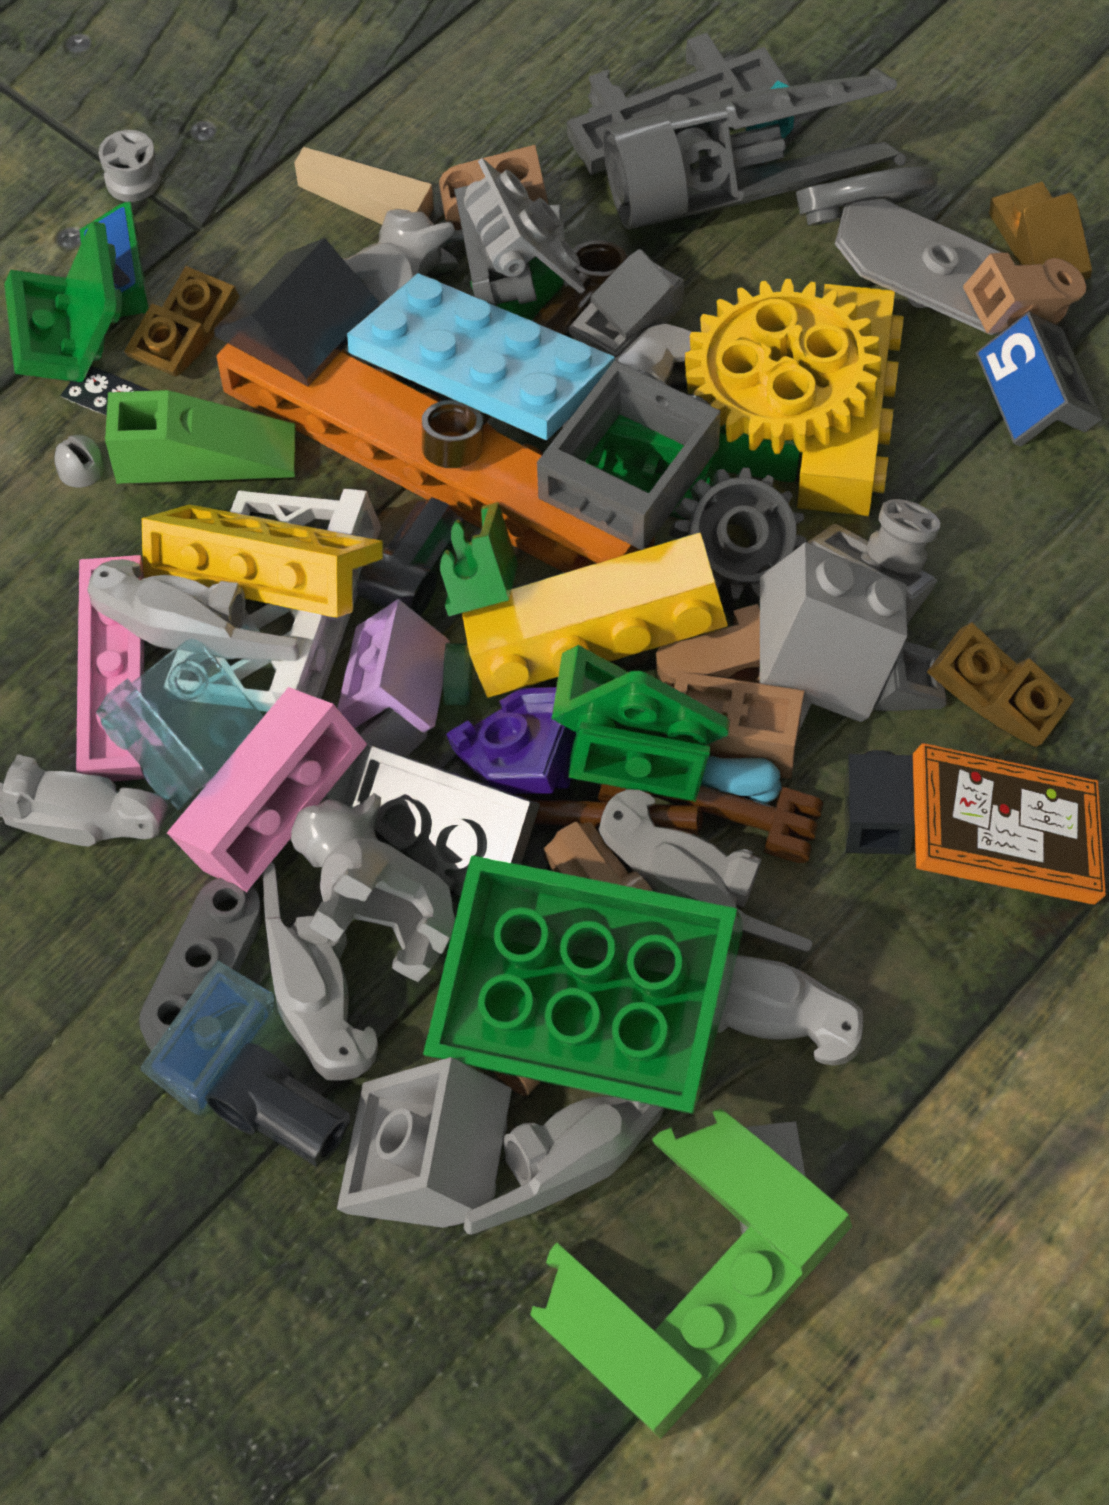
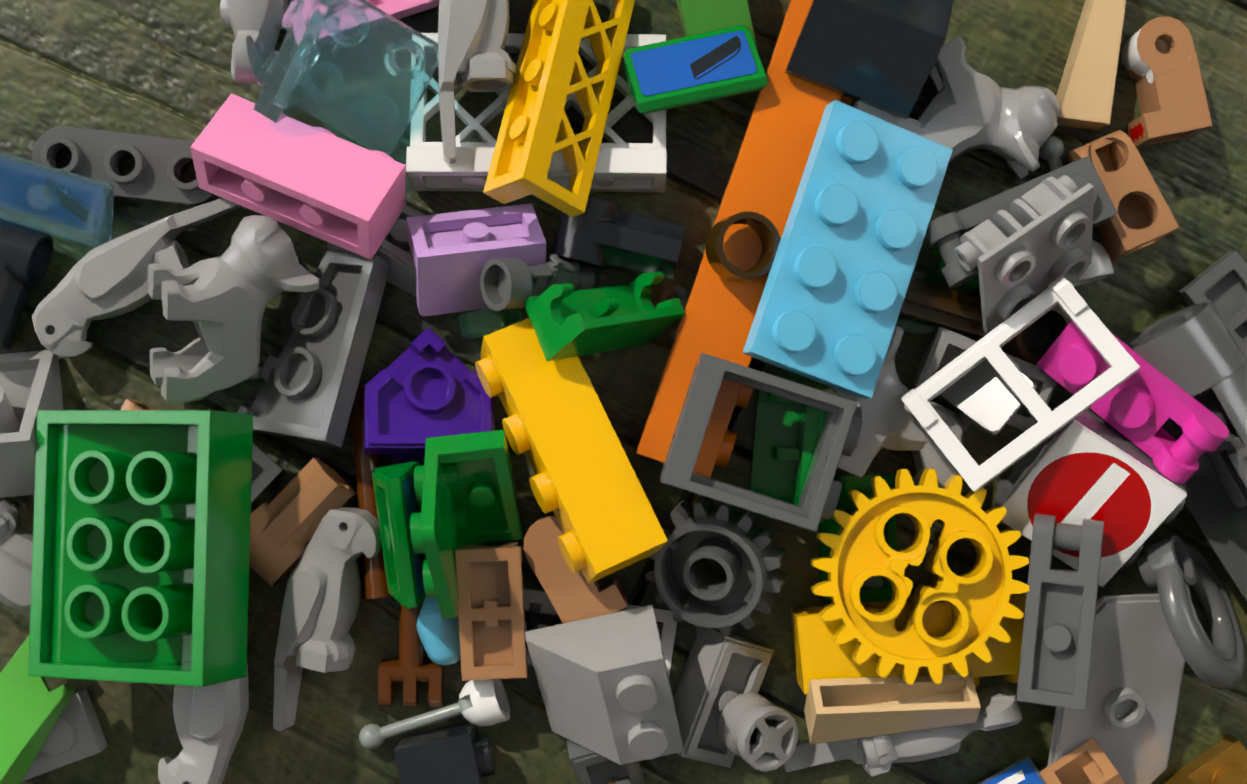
camera: 70 degrees right, 30 degrees up
none -> hinge [359,679,510,749]
none -> dark grey piece [480,254,596,311]
none -> slope [623,25,768,114]
none -> light grey animal [783,685,1023,777]
none -> tan piece [804,673,981,745]
none -> white window [901,275,1140,493]
none -> piece [995,394,1187,587]
none -> dark grey plate [1016,513,1104,711]
none -> dark pink plate [1036,321,1229,484]
none -> medium nougat leg [1121,17,1212,148]

